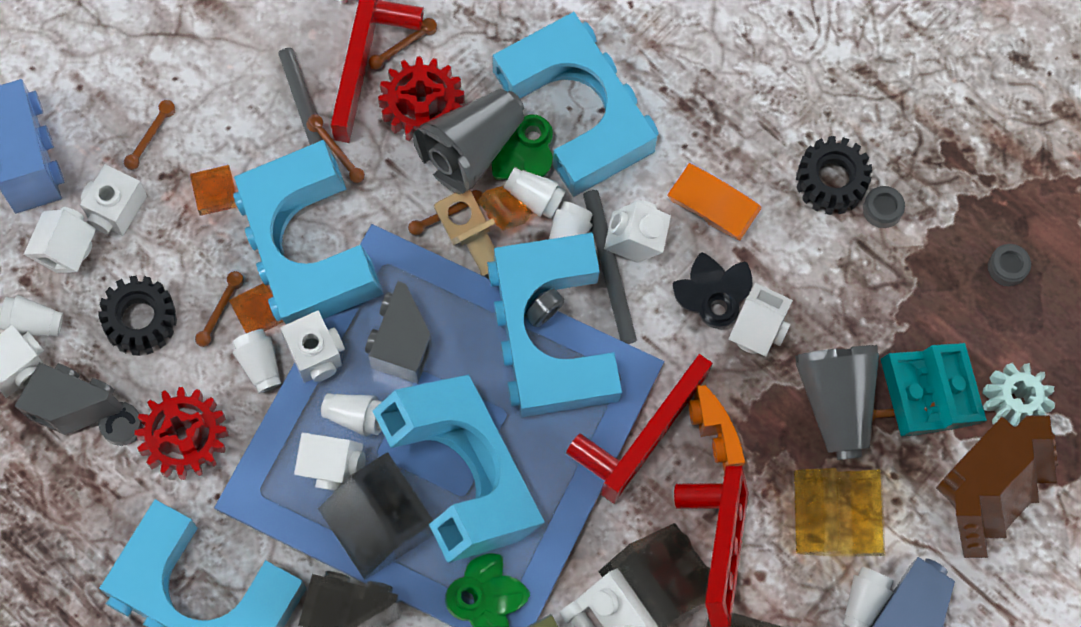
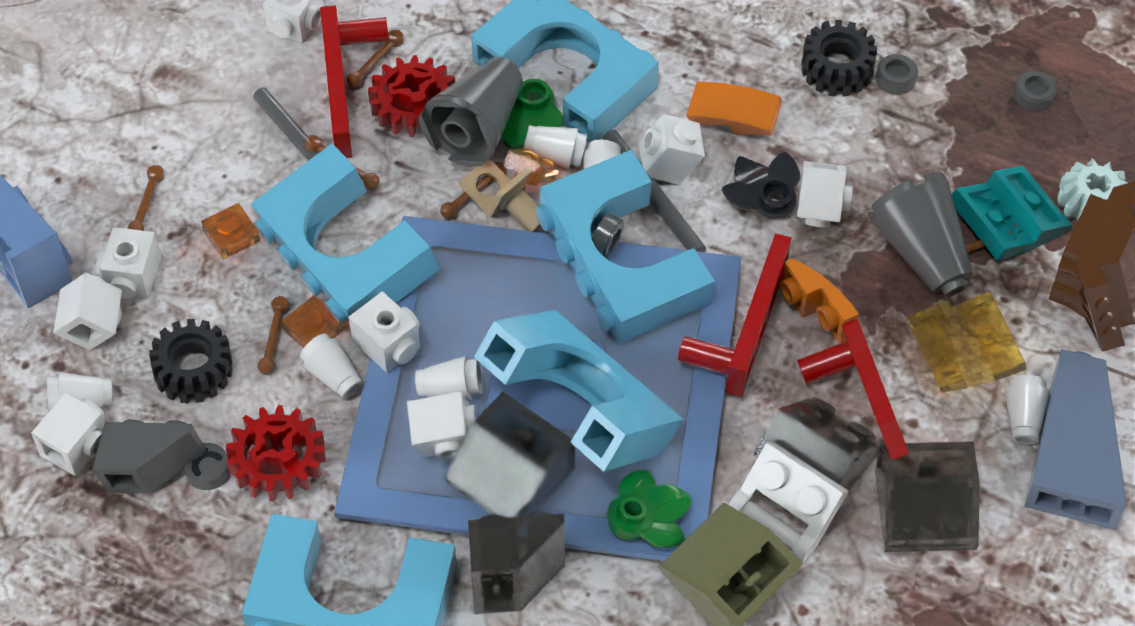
camera: 15 degrees left, 15 degrees down
dark grey slope [365,281,432,384] -> none

